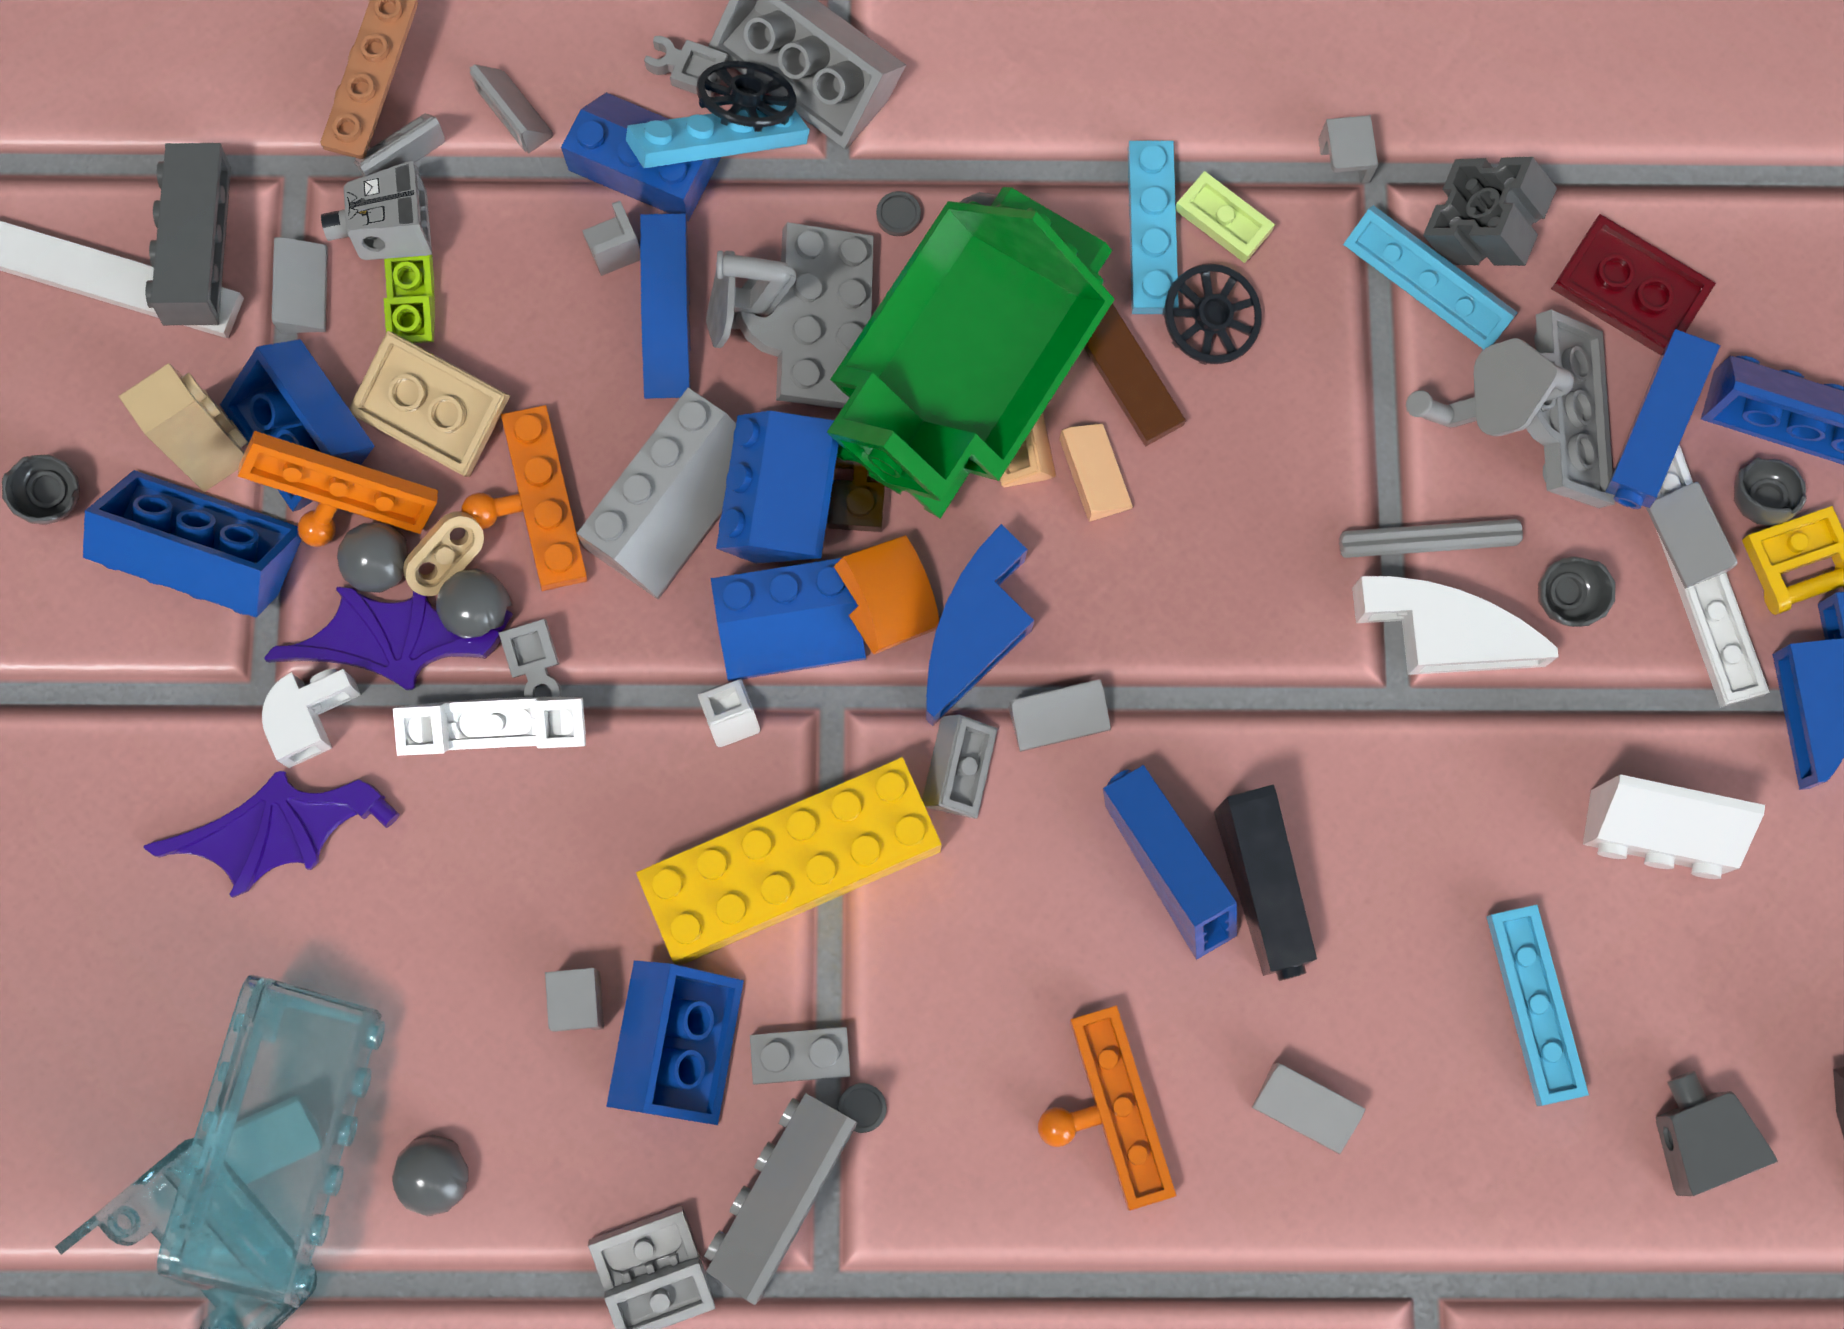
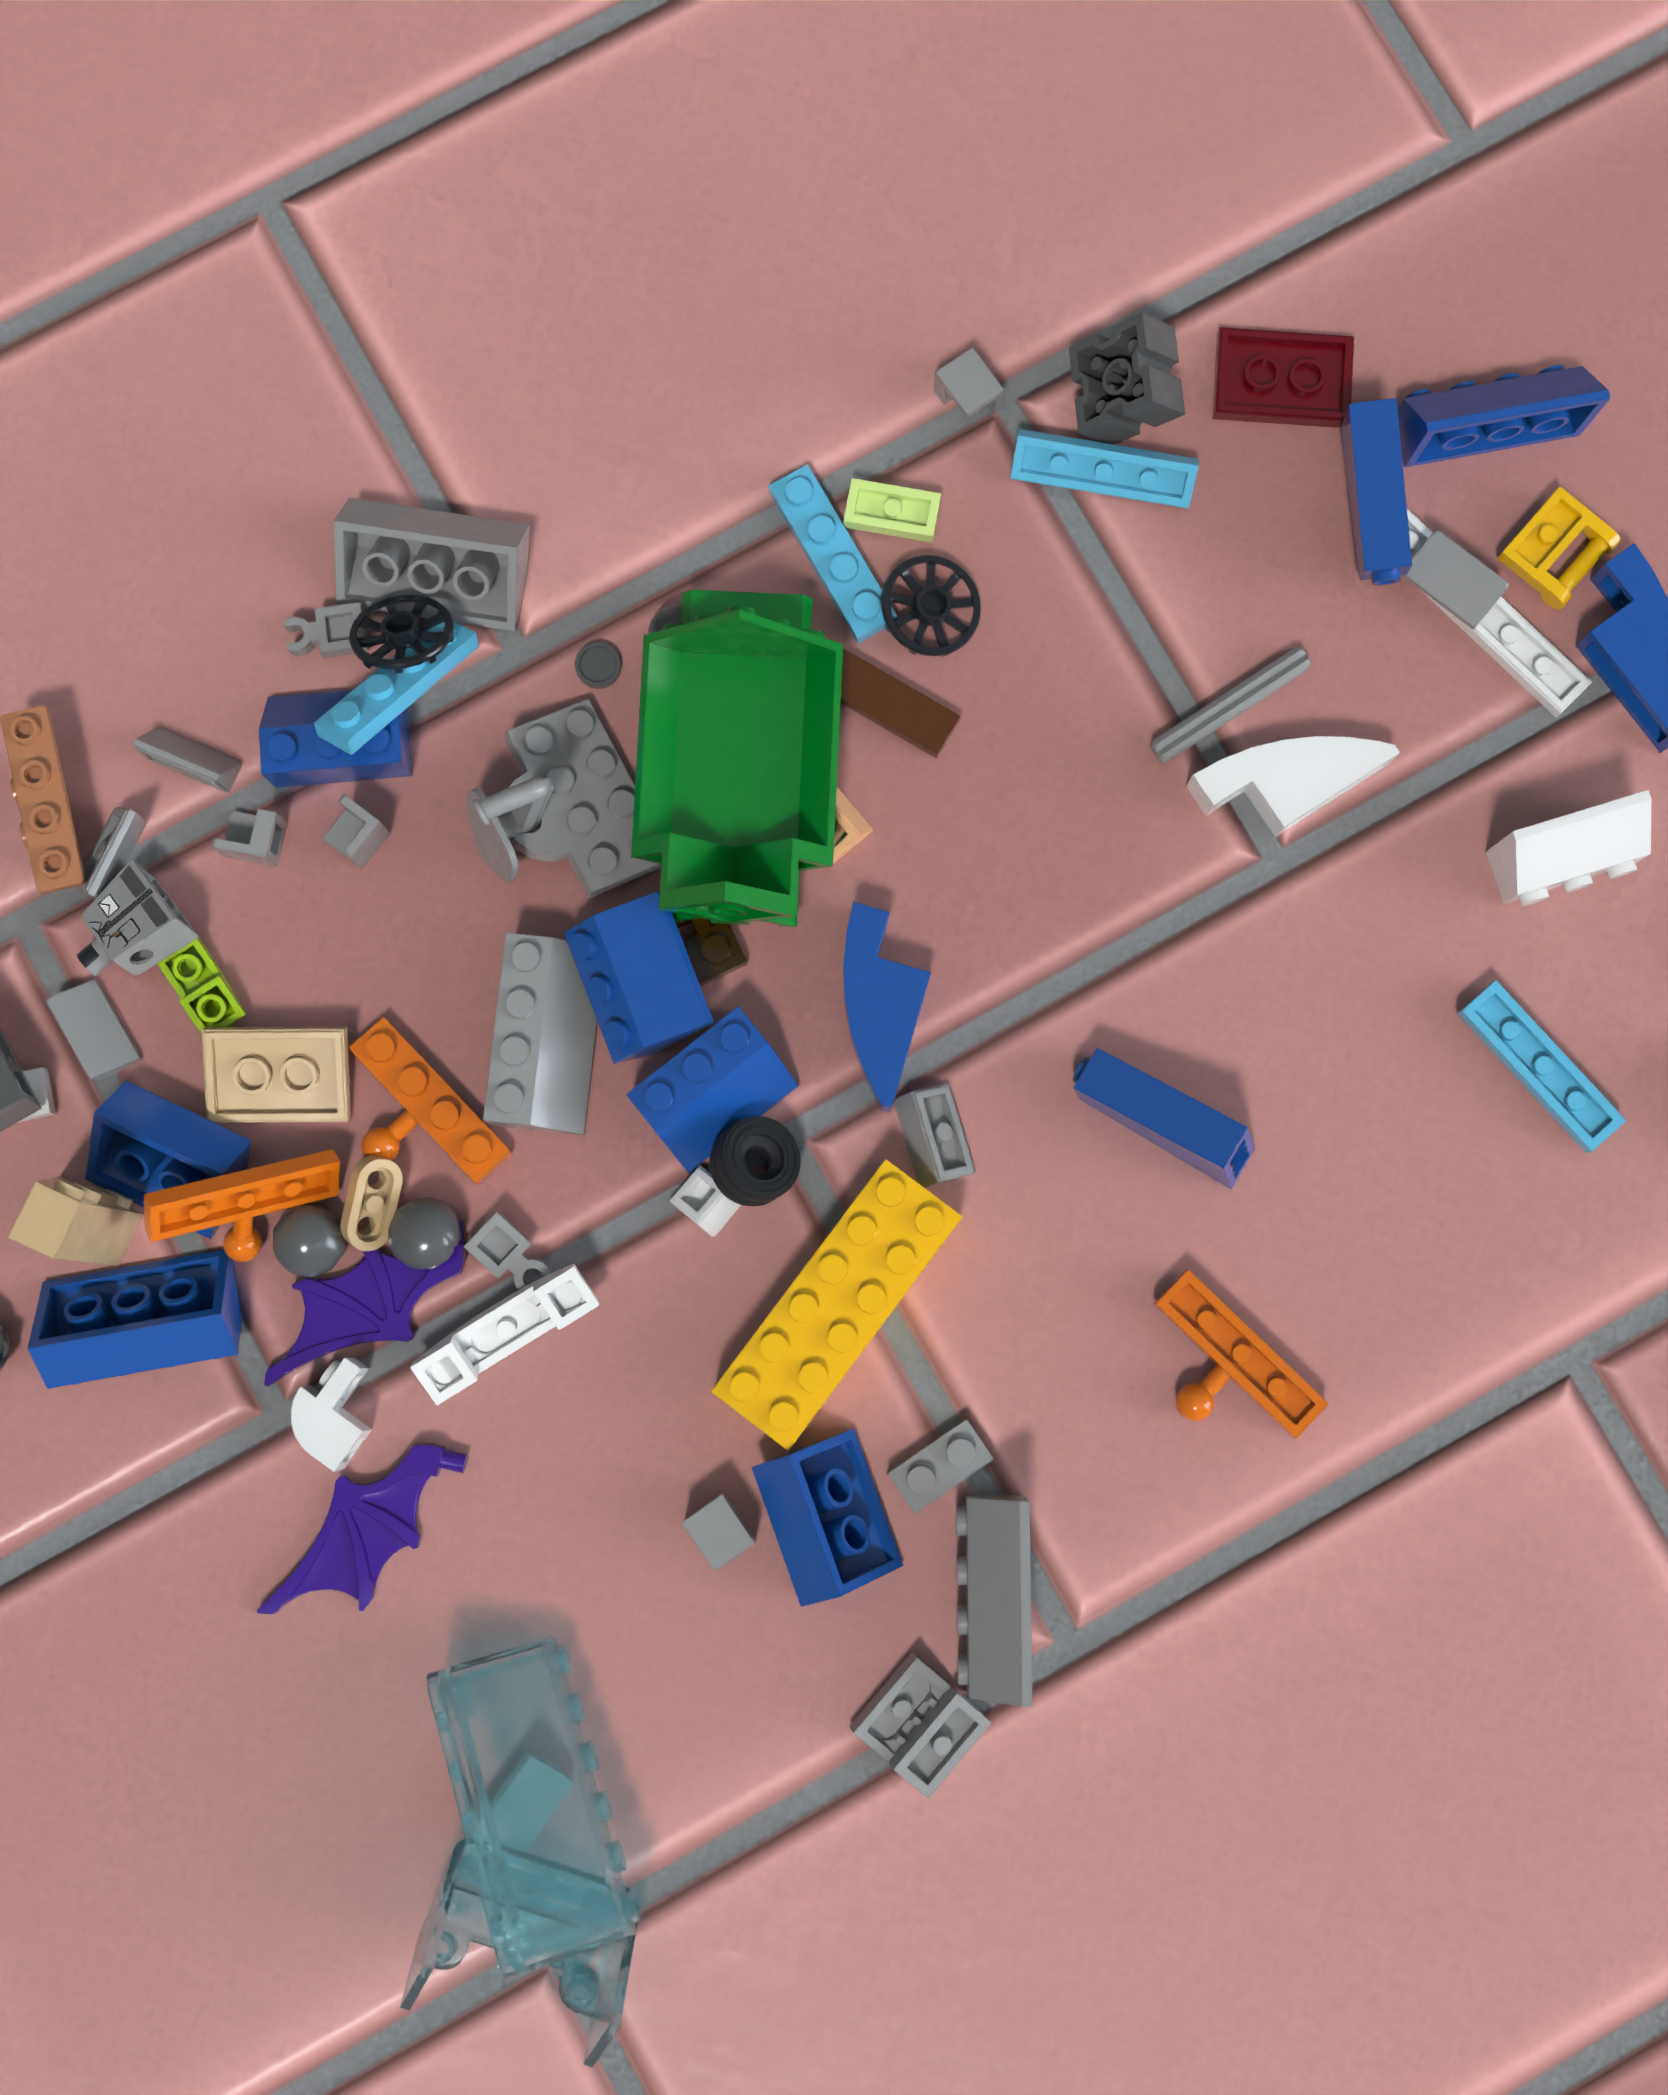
camera: 25 degrees left, 5 degrees up
dark grey hair [392,1134,469,1216] -> none
blue slope [640,213,691,399] -> none
orange slope [834,535,939,655] -> none
dark grey piece [838,1083,887,1133] -> none
light grey slope [1008,680,1111,752] -> none
light nougat slope [1059,424,1133,522] -> none
black slope [1214,784,1317,981] -> none
light grey slope [1252,1063,1366,1154] -> none
light grey plate [1406,309,1615,508] -> none
dark grey hair [1538,556,1615,627] -> none
dark grey hair [1734,457,1807,526] -> none
none -> light grey panel [212,809,287,867]
none -> black tyre [709,1116,801,1206]

